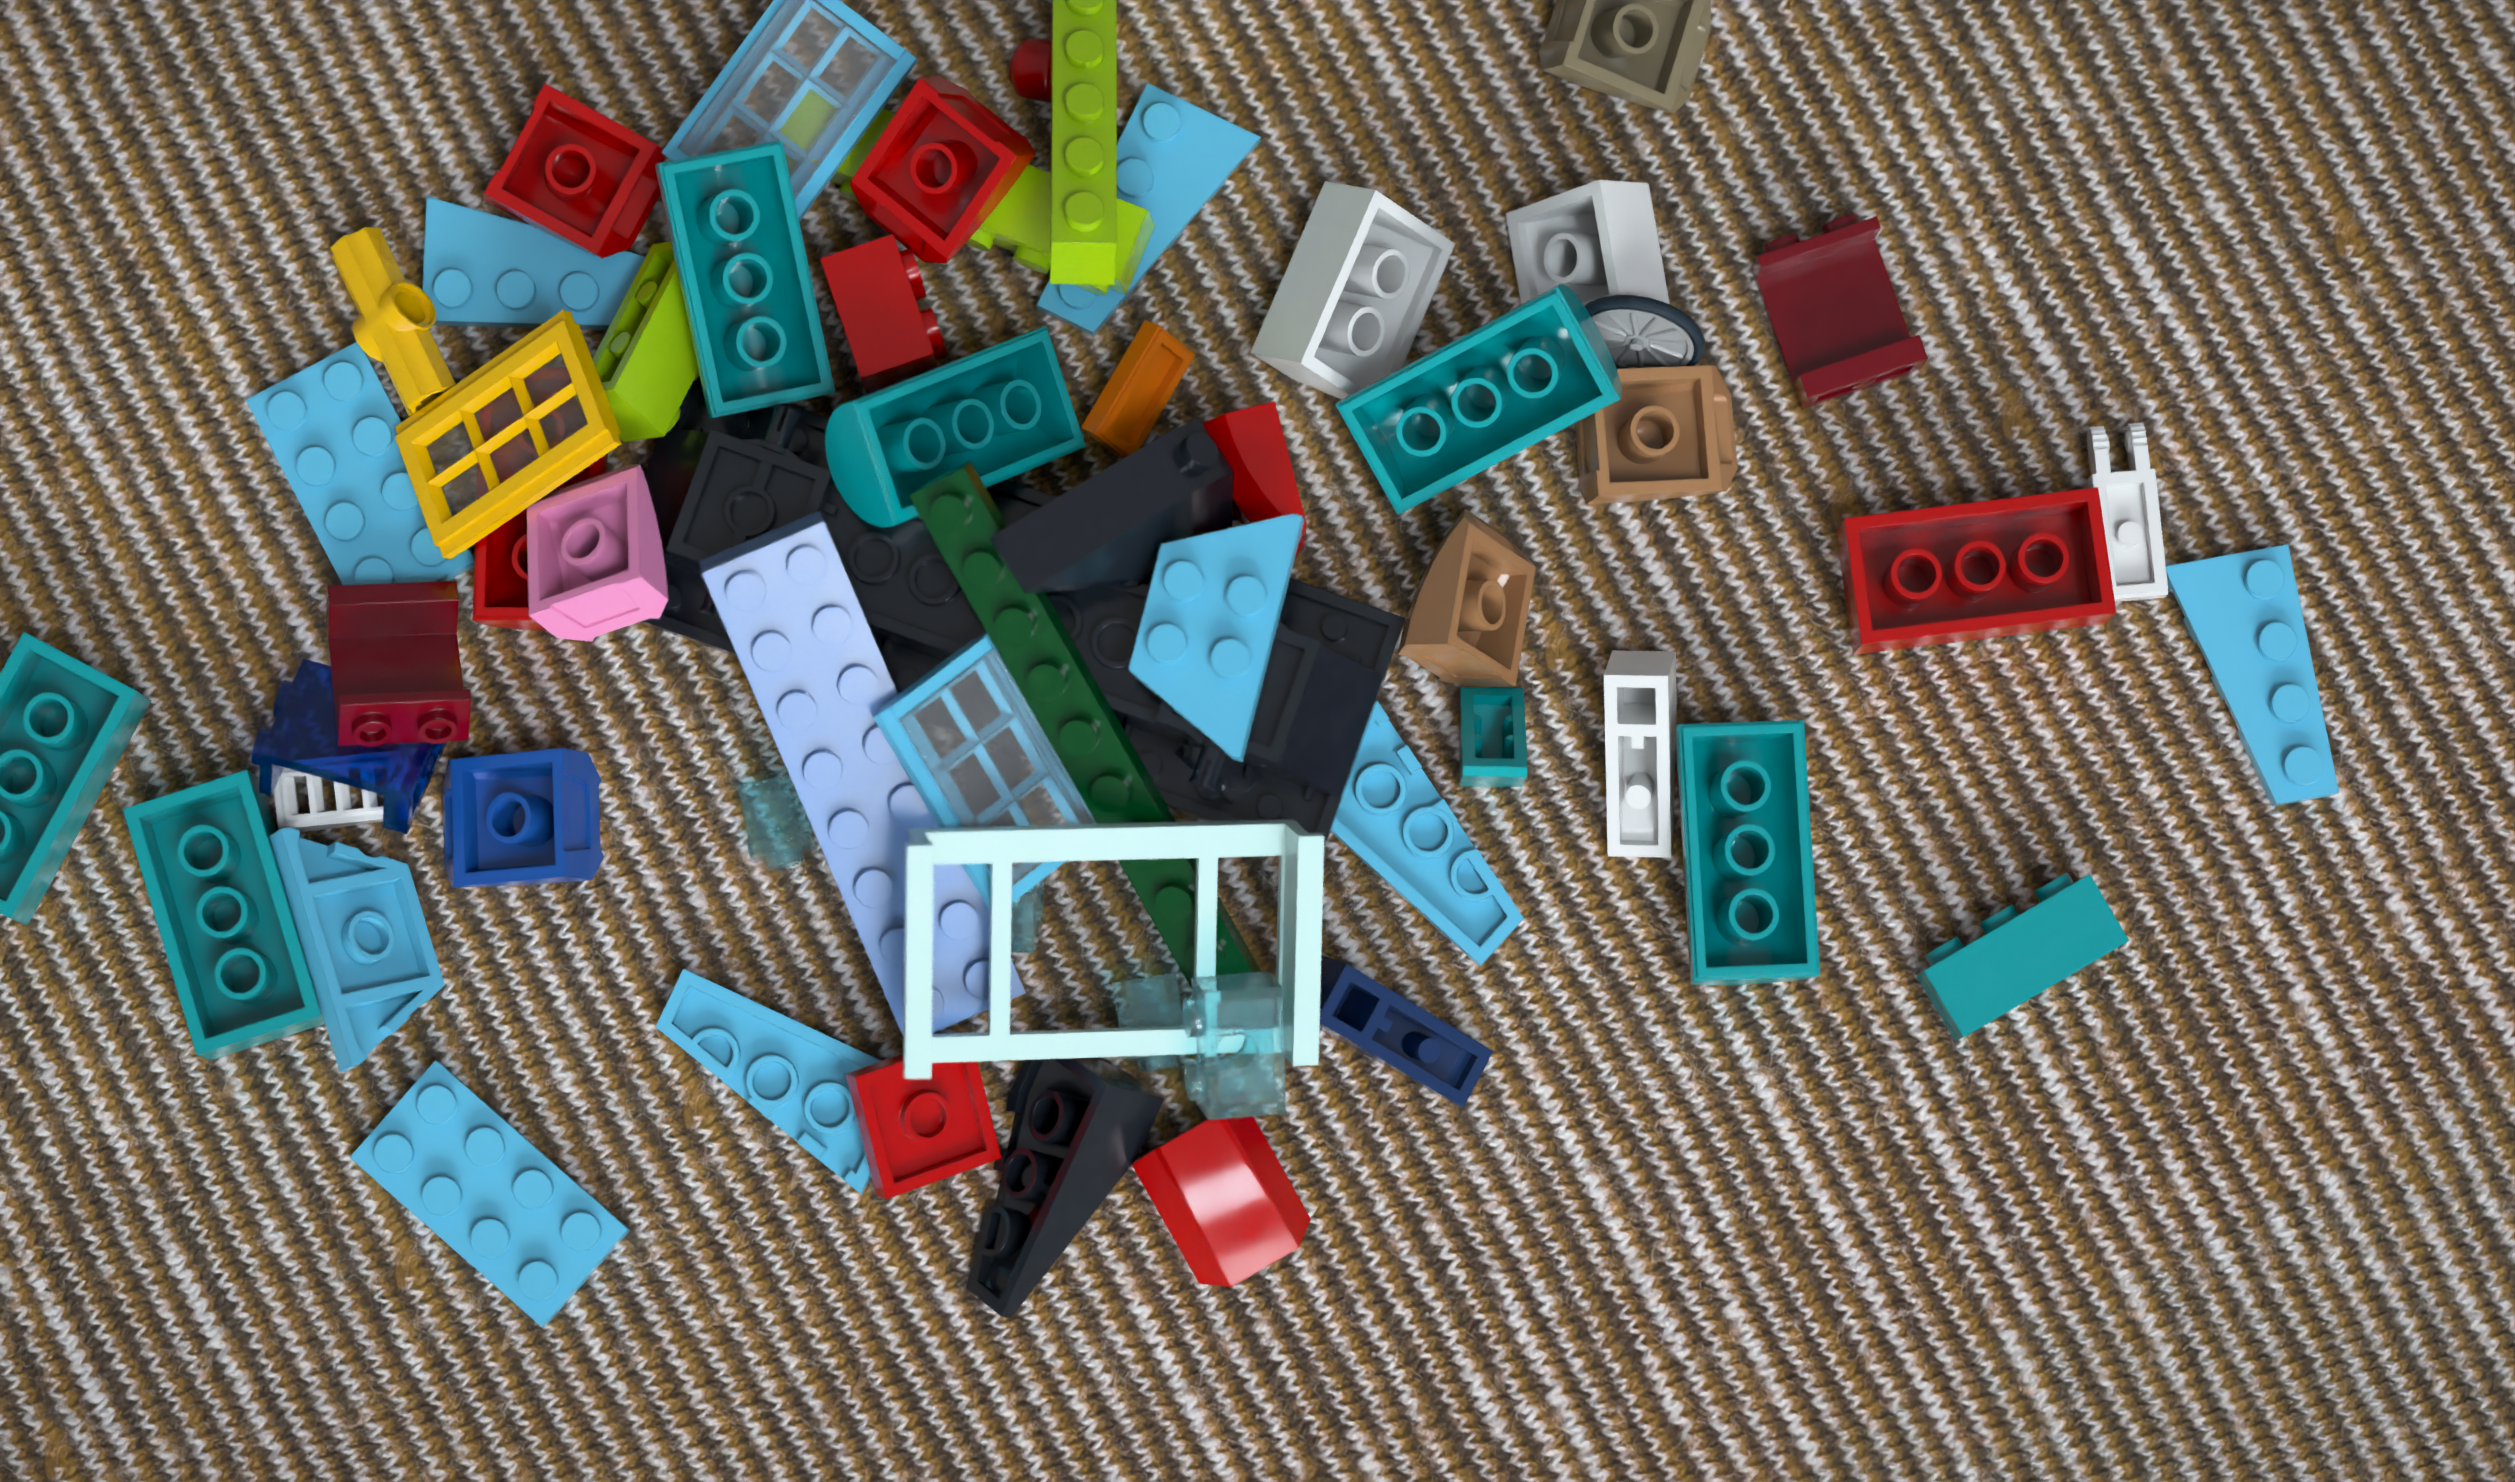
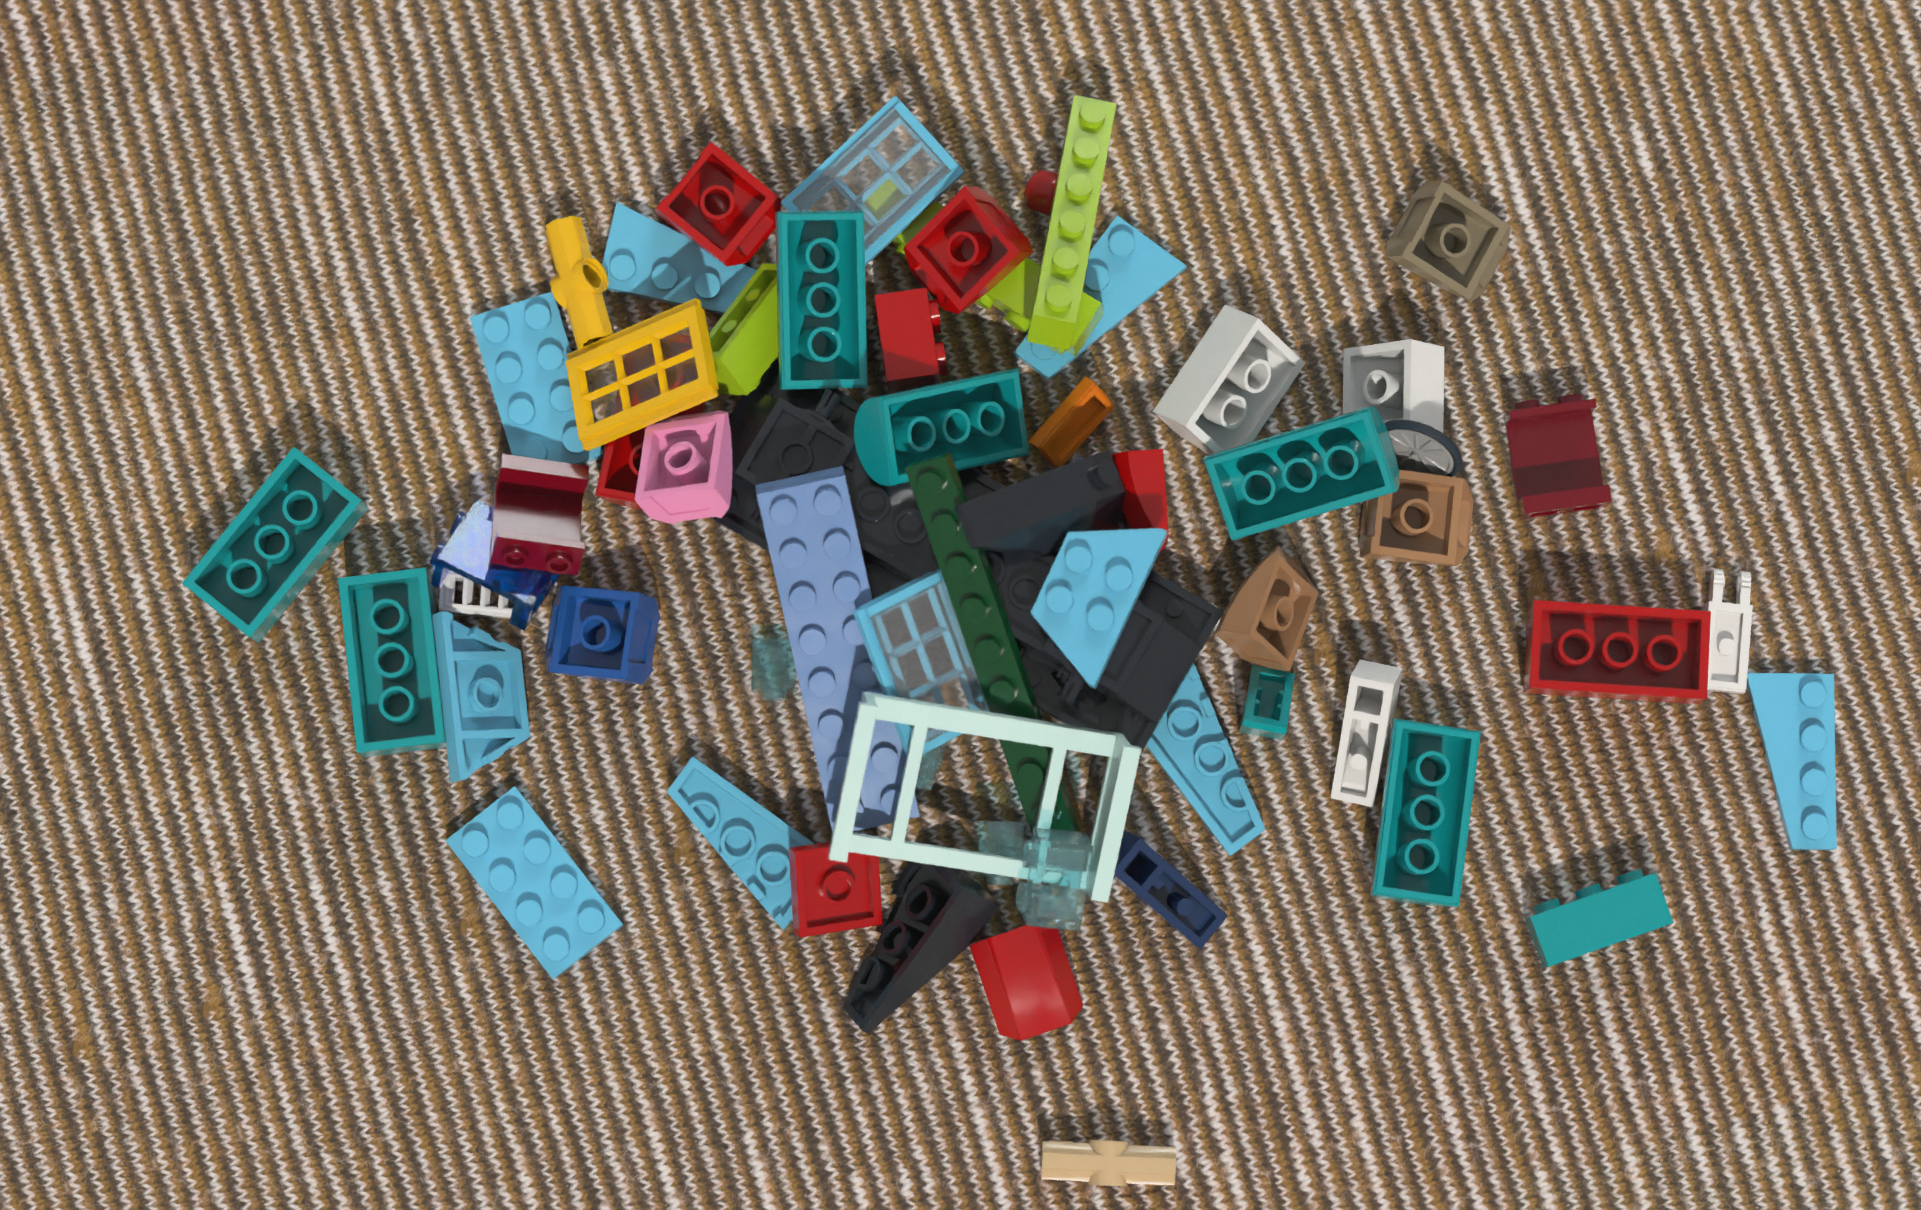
camera: 15 degrees right, 0 degrees up
none -> tan piece [1041,1140,1176,1186]

